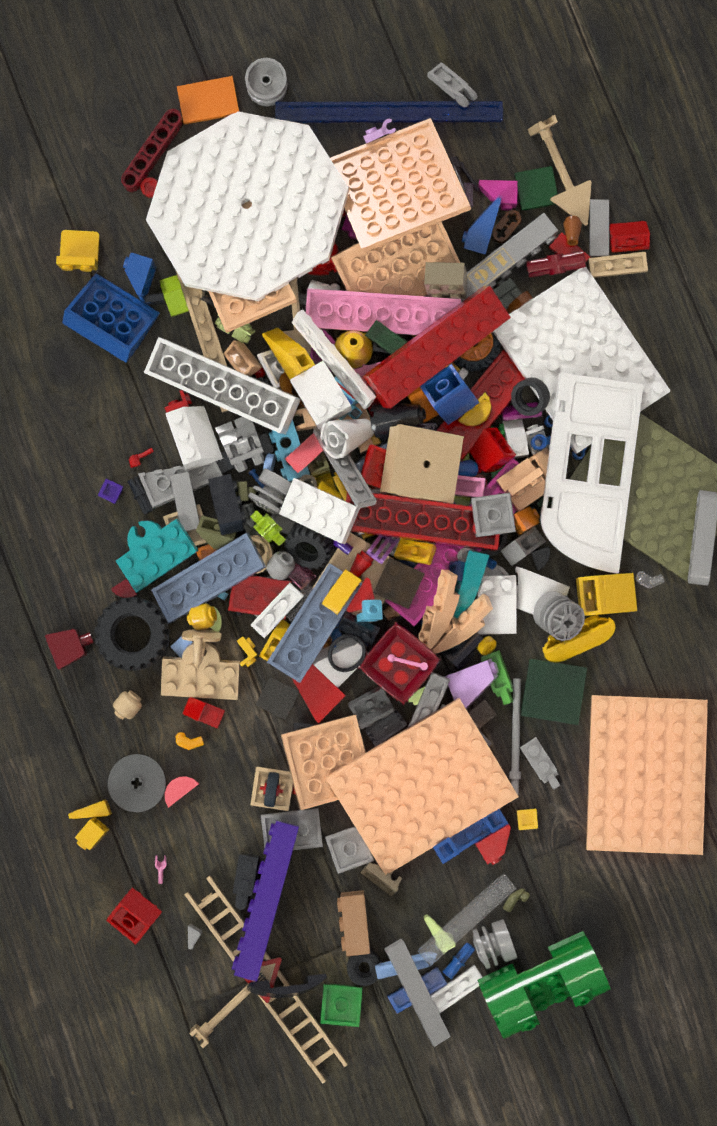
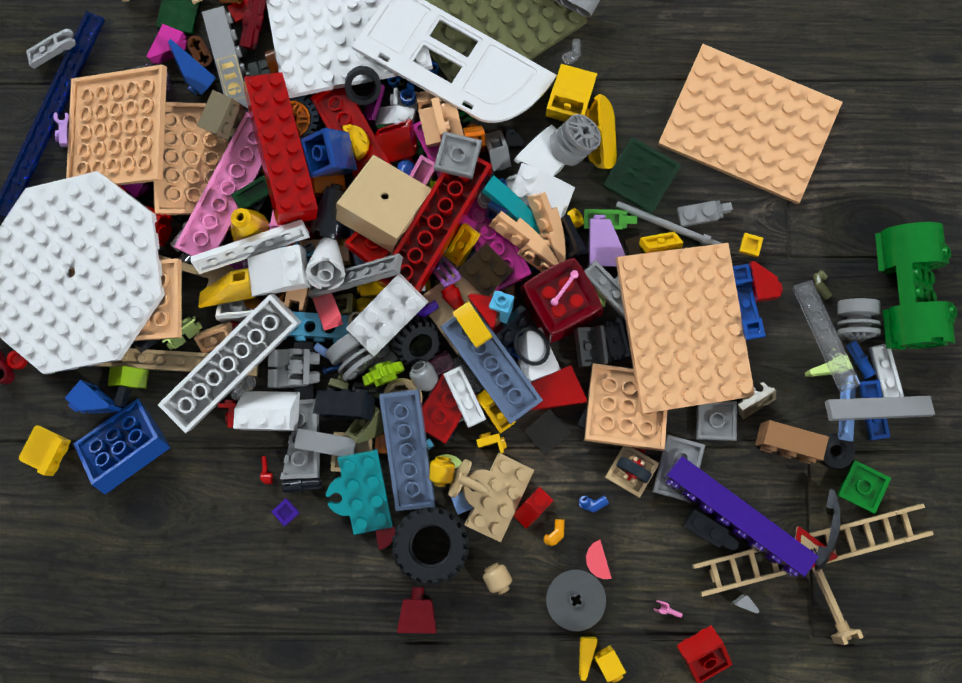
camera: 65 degrees left, 5 degrees down
none -> clear arm [231,376,256,400]
none -> blue arm [579,496,609,512]
none -> yellow plate [639,231,683,253]

